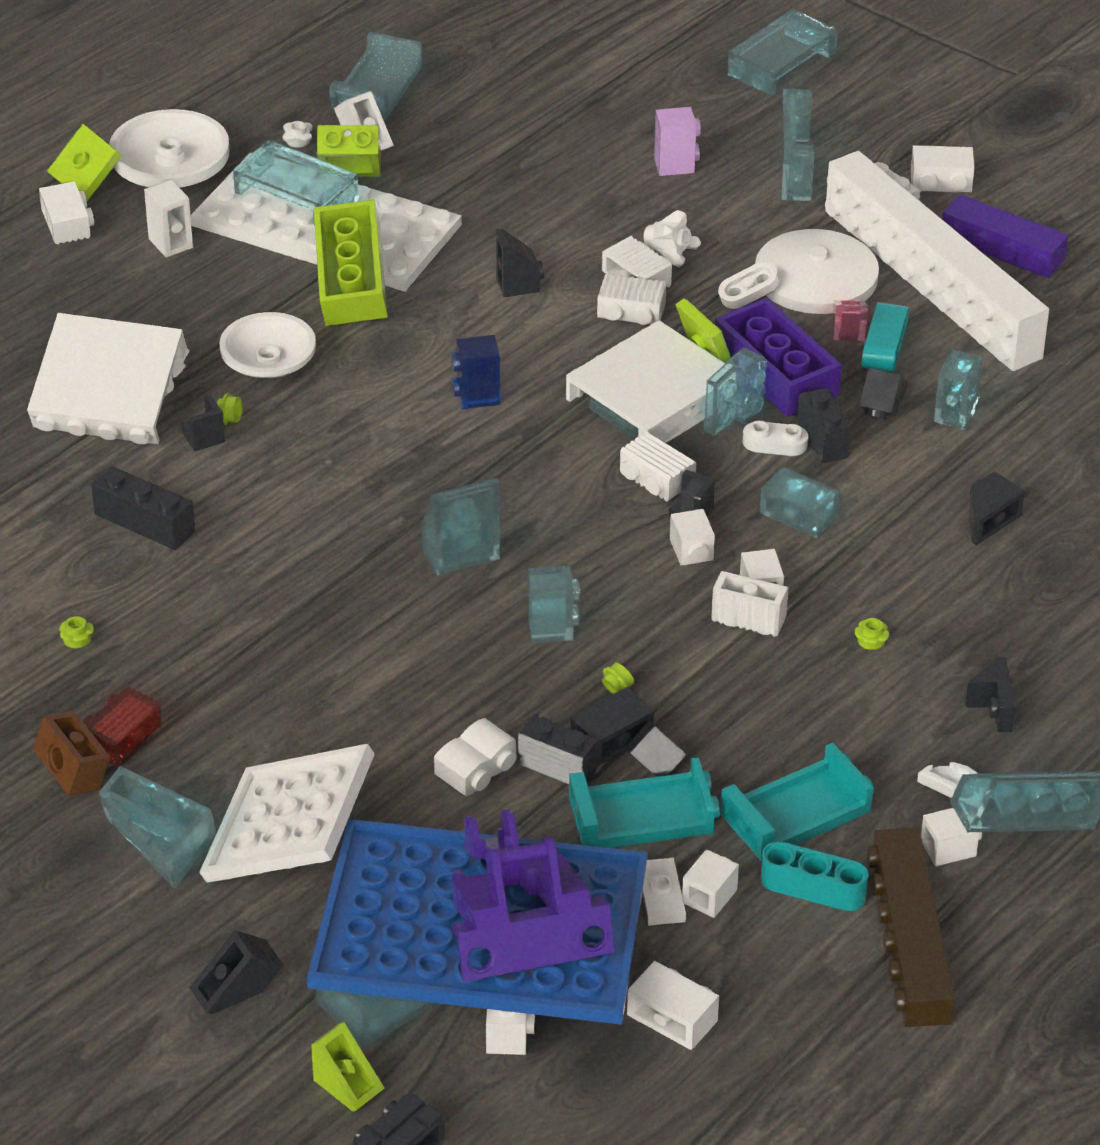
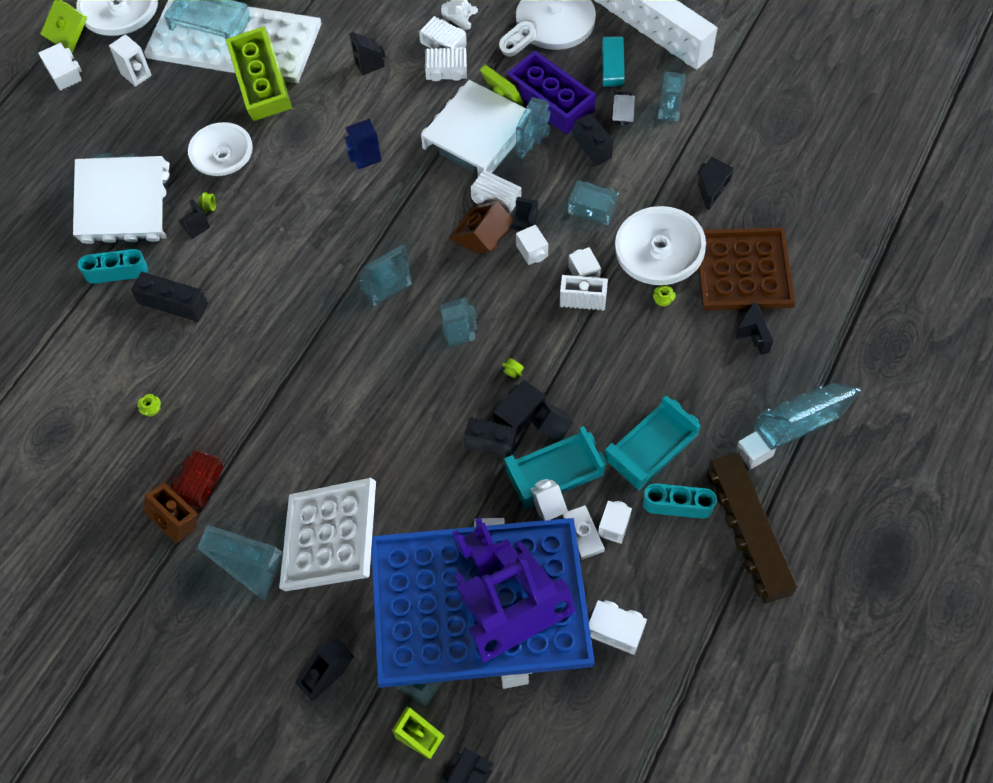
camera: 10 degrees left, 20 degrees up
white brick [434,718,516,796] -> none
white plate [742,421,808,456] -> none
clear pink slope [833,300,868,341] -> none
white plate [917,762,987,812] -> none
none -> teal beam [78,249,149,283]
none -> reddish brown slope [449,201,513,253]
none -> white brick [530,479,568,520]
none -> white dish [615,206,706,285]
none -> reddish brown plate [698,227,796,310]

